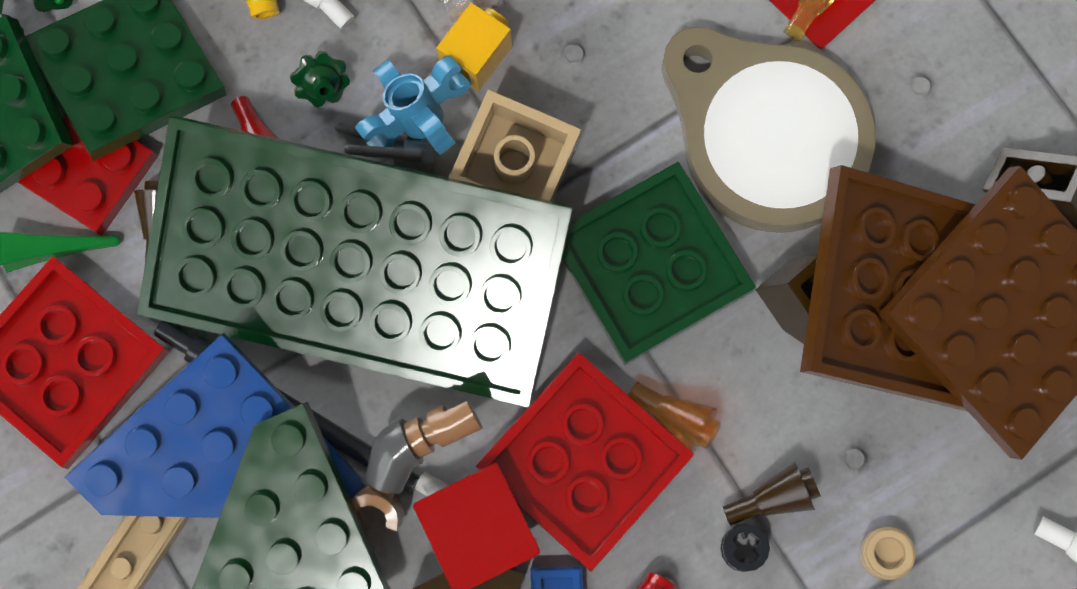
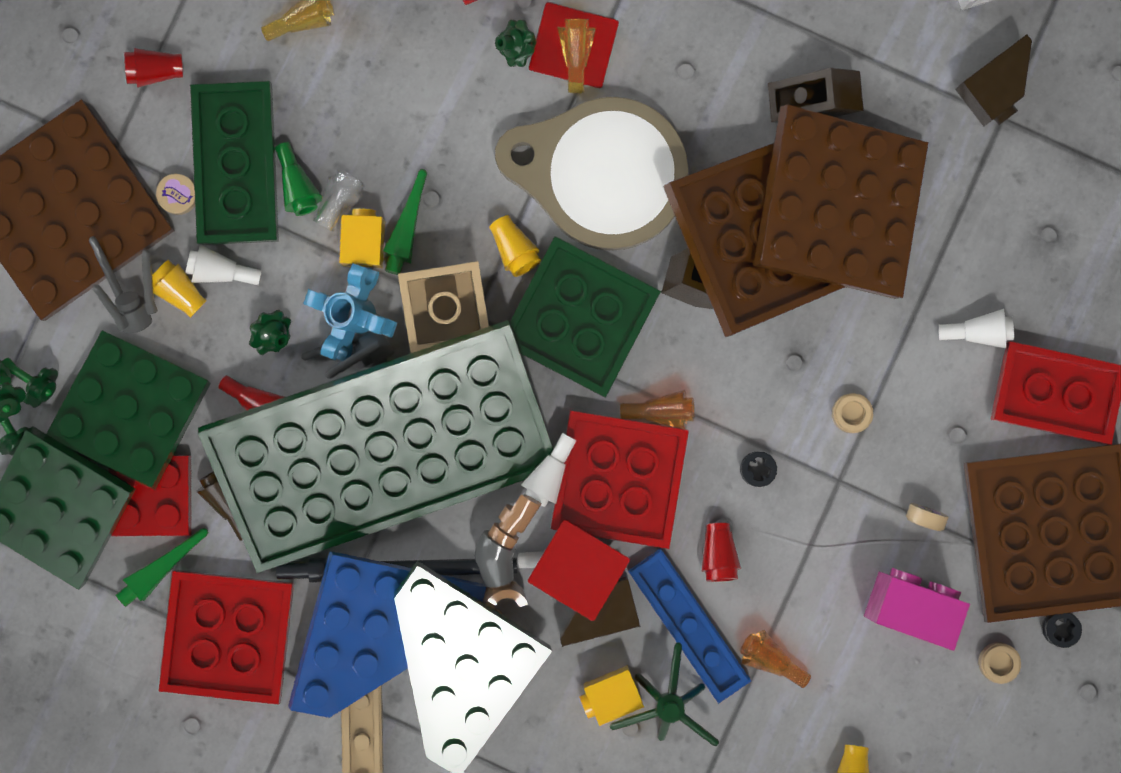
camera: 35 degrees left, 10 degrees up
dark brown cone [723,462,821,526] -> none
none -> green piece [383,169,427,275]
none -> yellow cone [489,215,541,277]
none -> white cone [521,433,577,507]

